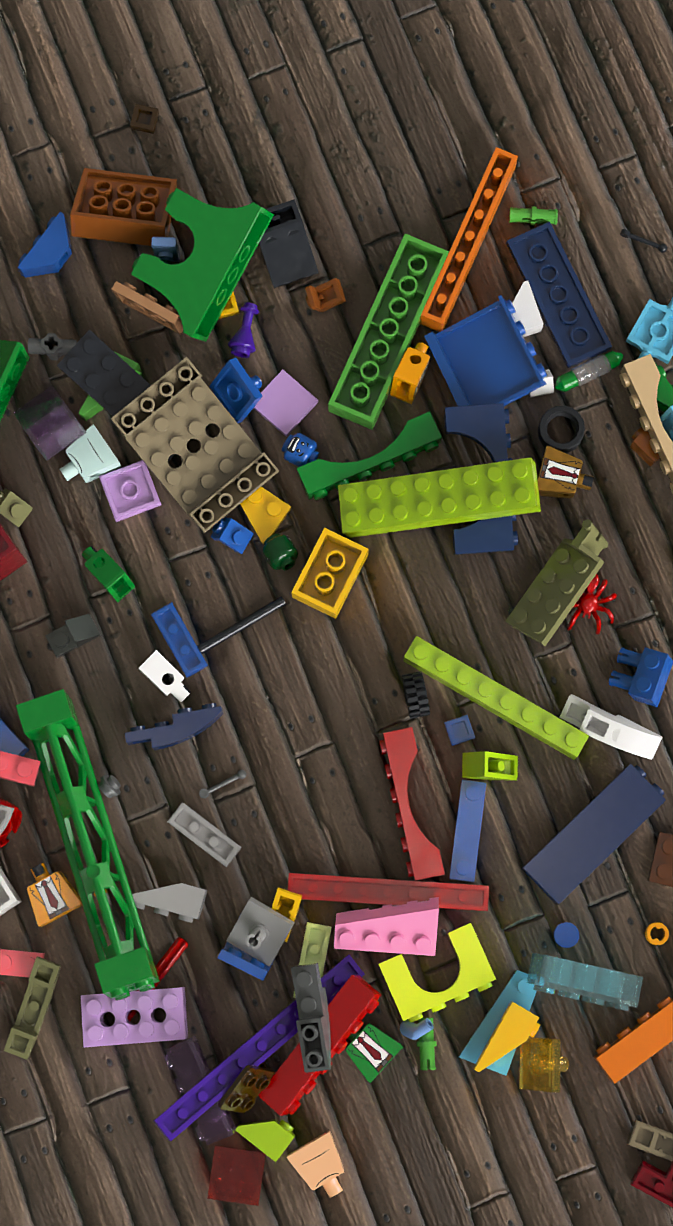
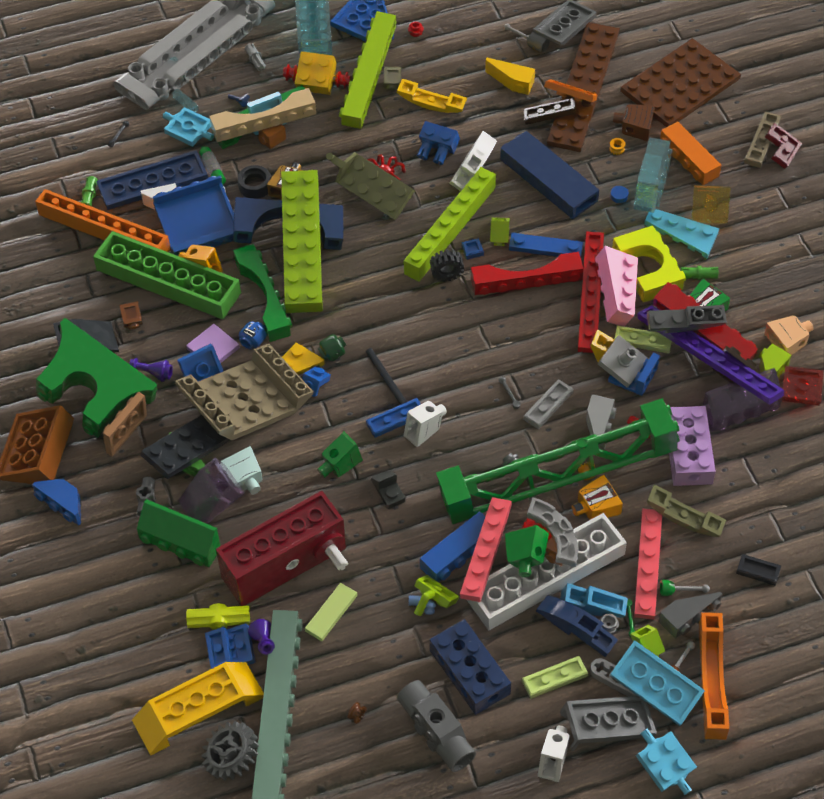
camera: 90 degrees left, 25 degrees down
lavender tile [99,460,161,522] -> none
dark blue slope [125,703,223,750] -> none
medium blue plate [151,236,180,262] -> none
yellow brick [291,527,369,619] -> none
medium blue arm [400,1018,434,1040] -> none
yellow slope [473,1001,540,1072] -> none

